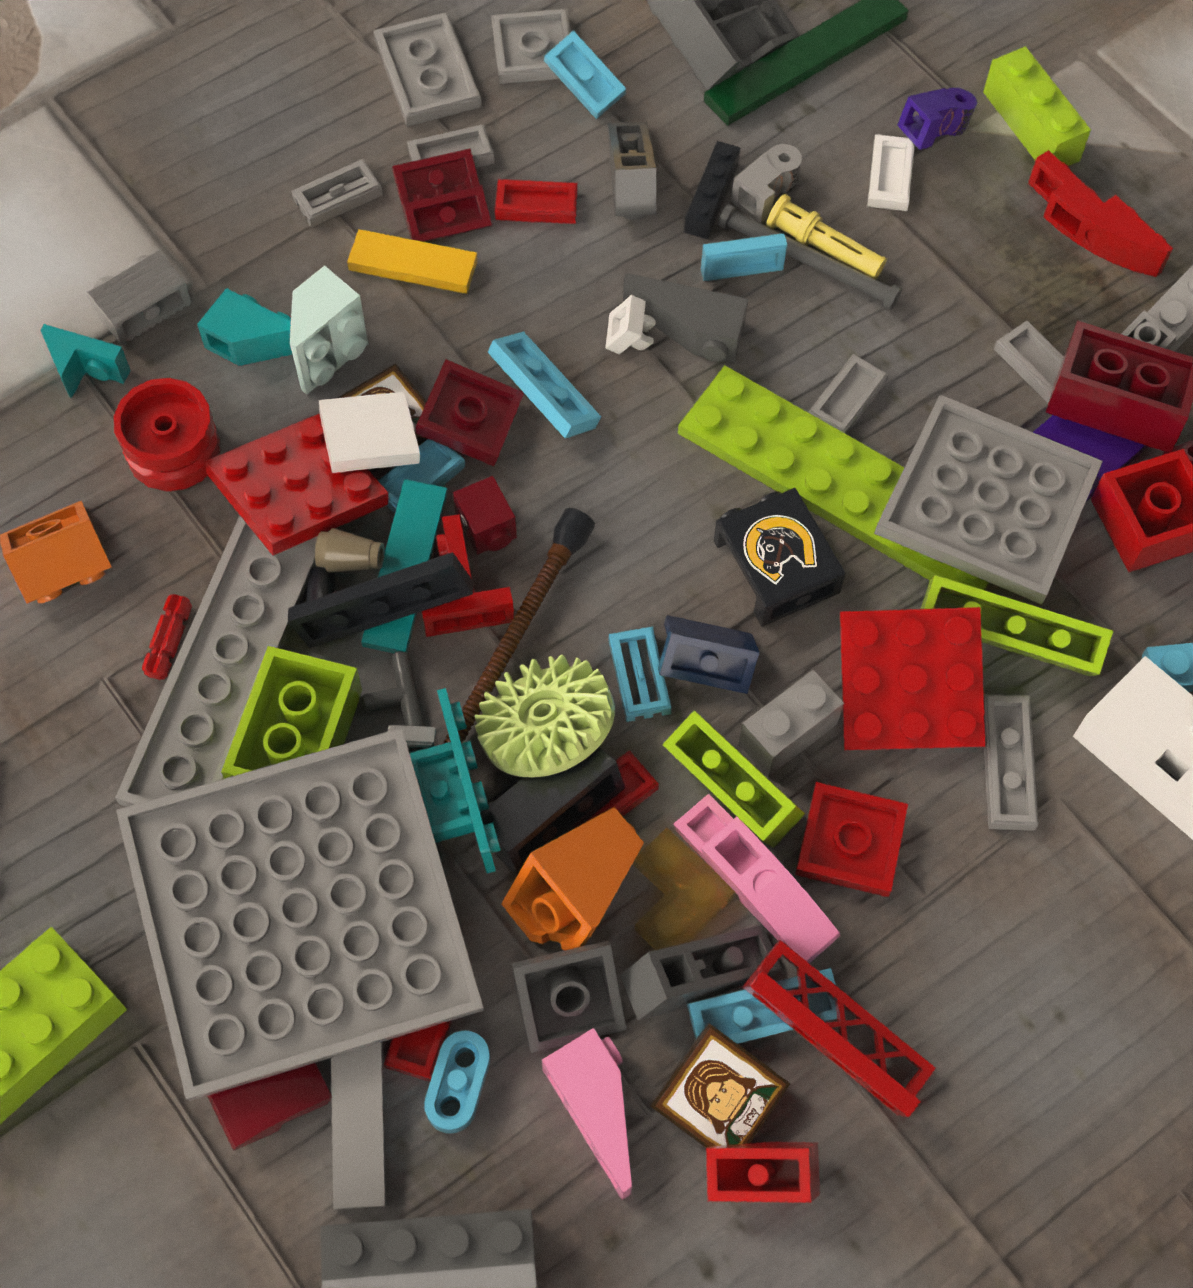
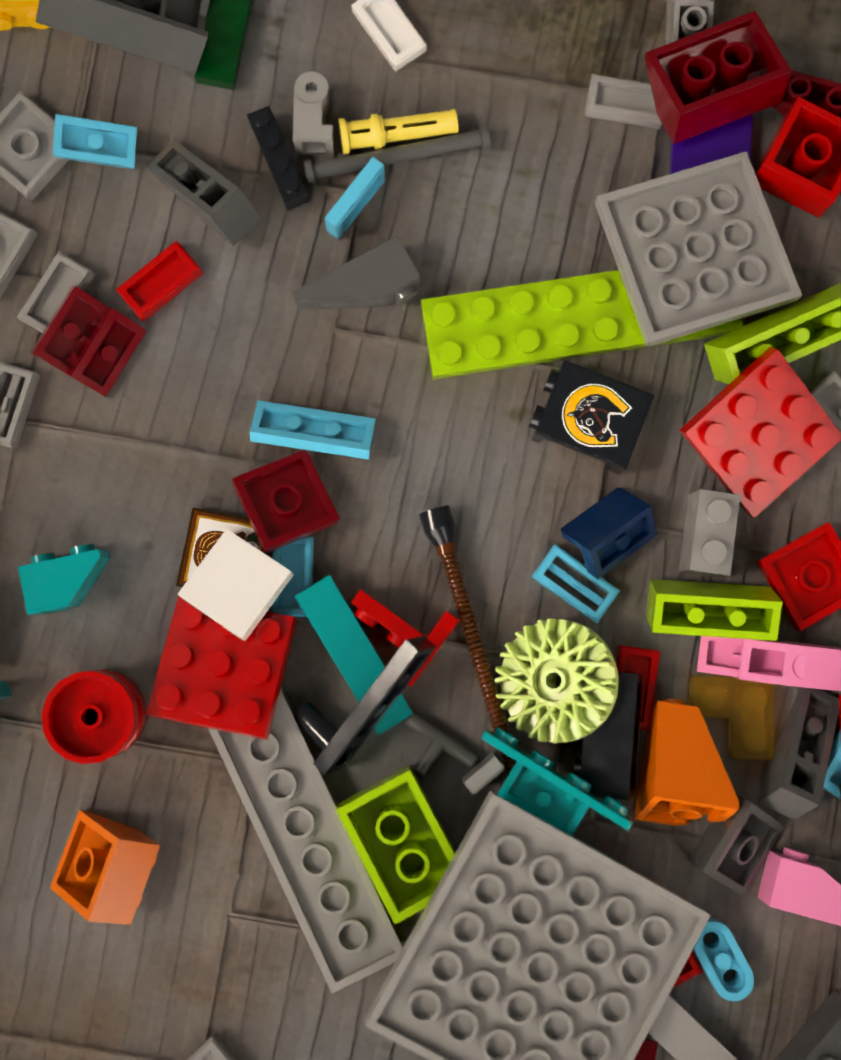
camera: 50 degrees left, 20 degrees up
red axle [142,594,192,680] -> none
light aqua slope [290,266,368,395] -> none
dark tan cone [315,528,385,573] -> none
yellow tile [347,229,478,294] -> none
dark red brick [453,475,517,555] -> none
white tile [606,295,656,354] -> none
light grey tile [808,354,889,434] -> none

